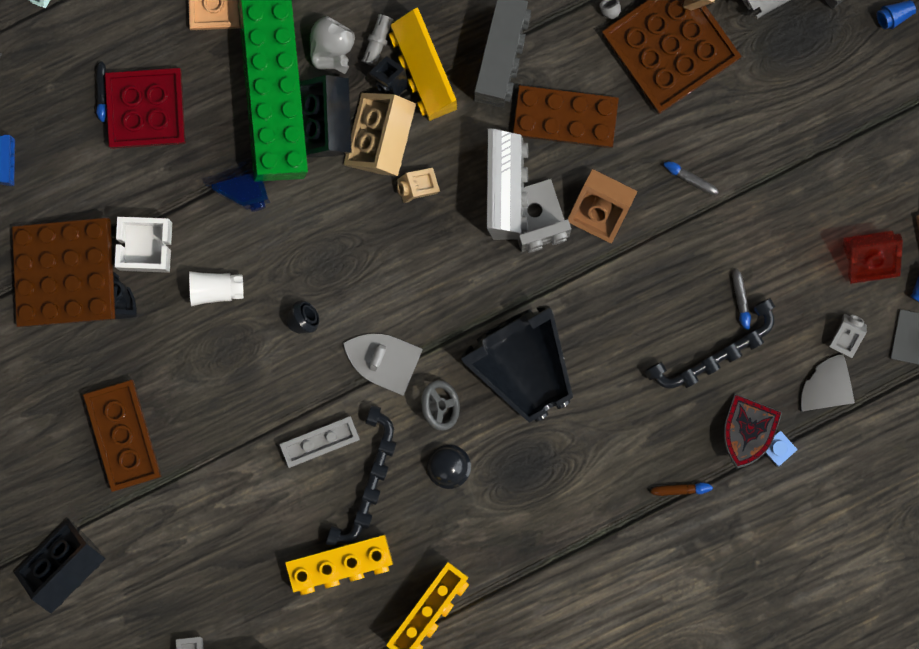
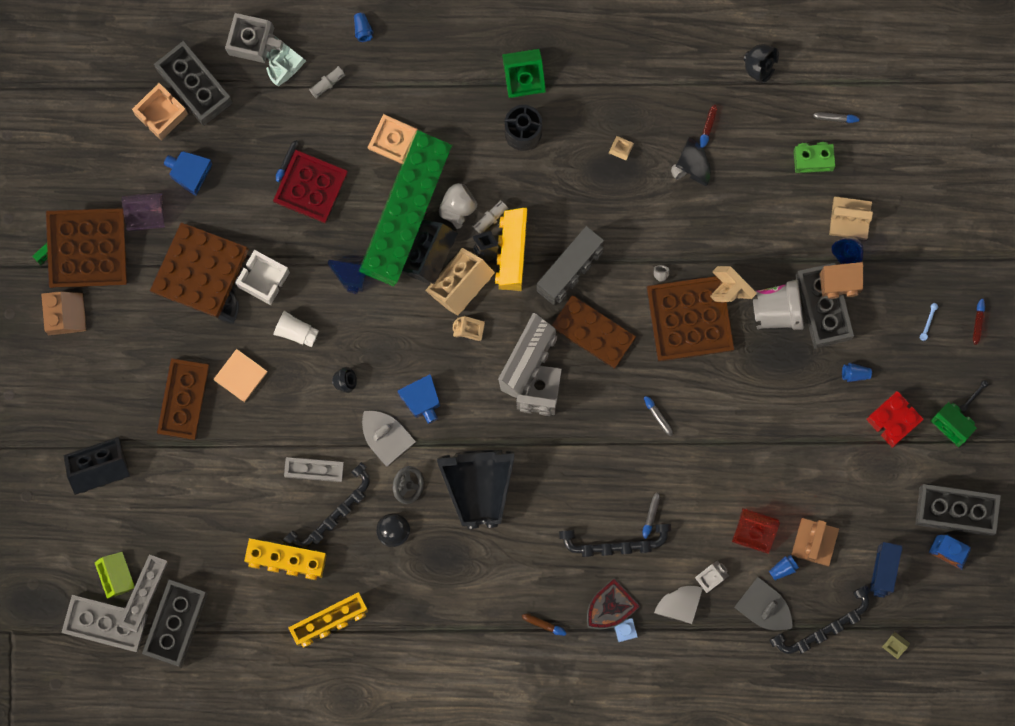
camera: 25 degrees right, 5 degrees down
medium nougat slope [568,169,638,244] -> none
none -> light nougat tile [214,349,268,403]
none -> blue torso [398,374,440,424]

